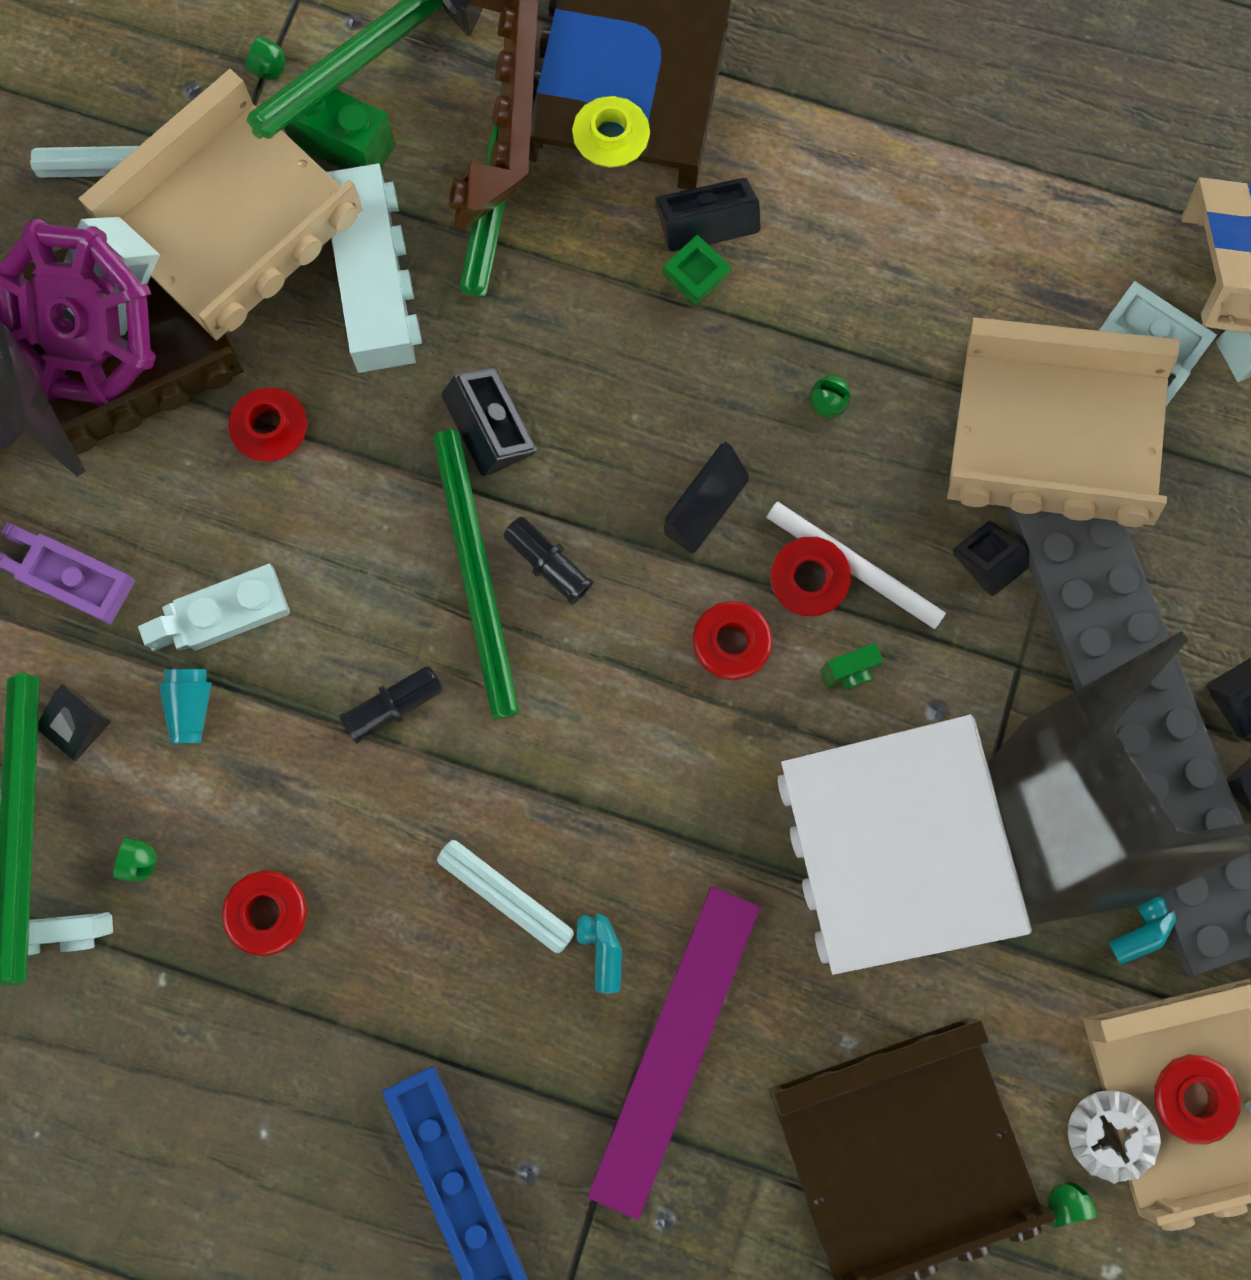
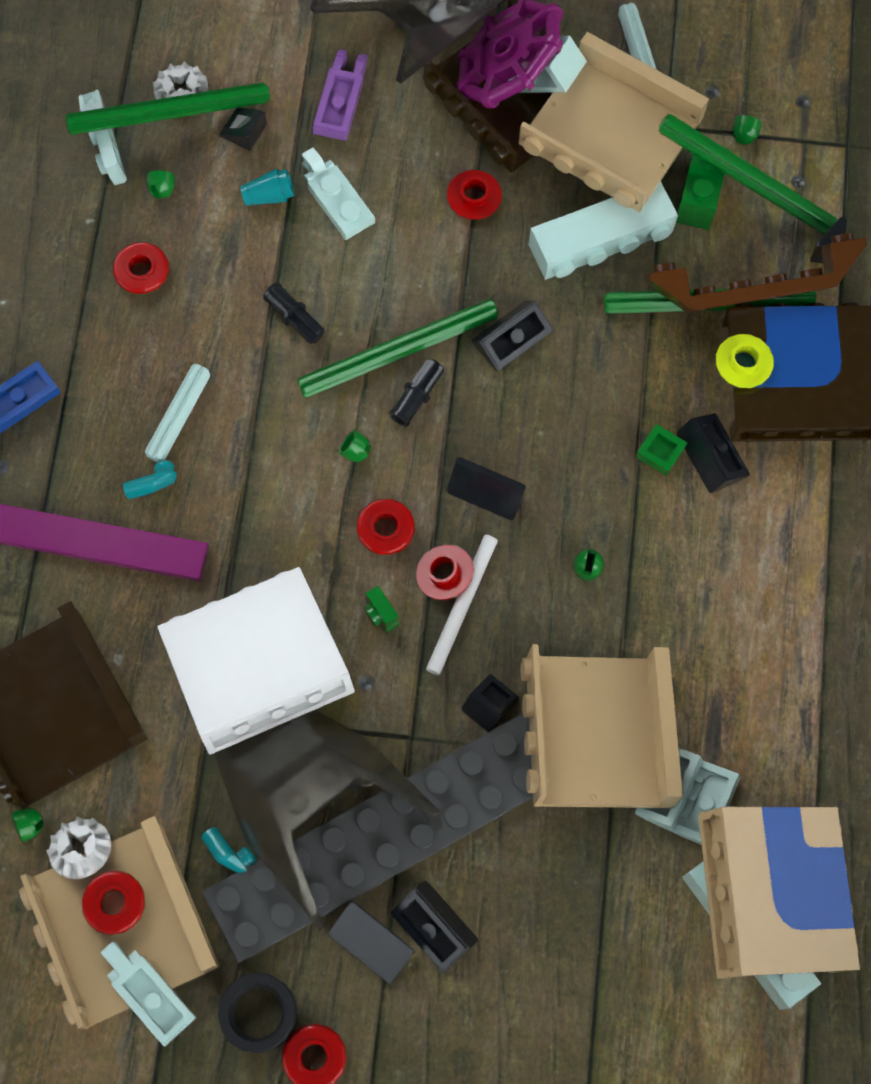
camera: 80 degrees right, 5 degrees down
none -> green hinge [339,430,371,462]

